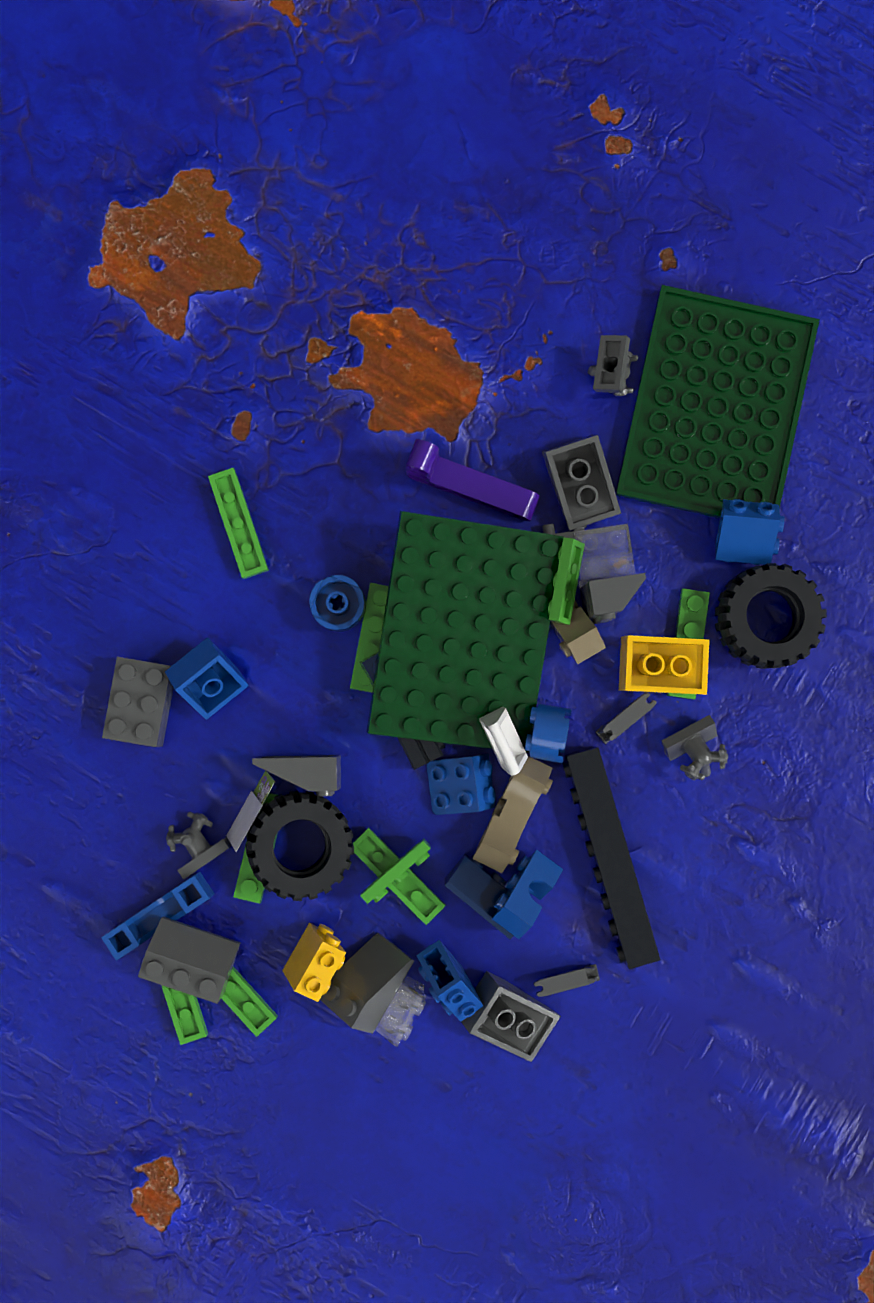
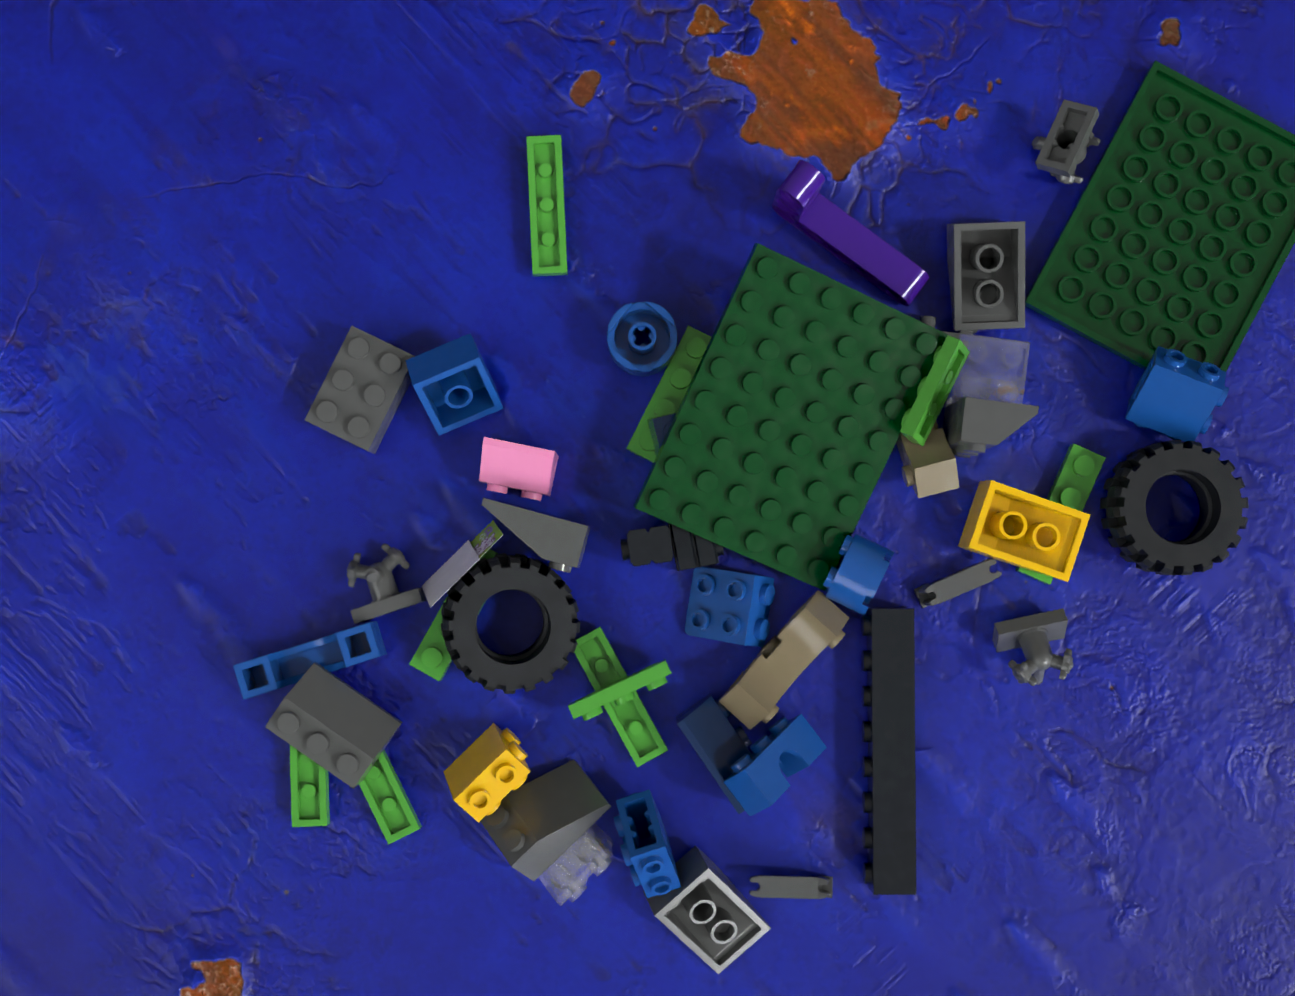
camera: 15 degrees right, 0 degrees up
white tile [479,707,528,776] -> none
none -> bright pink slope [479,437,559,501]
none -> black brick [620,526,674,566]

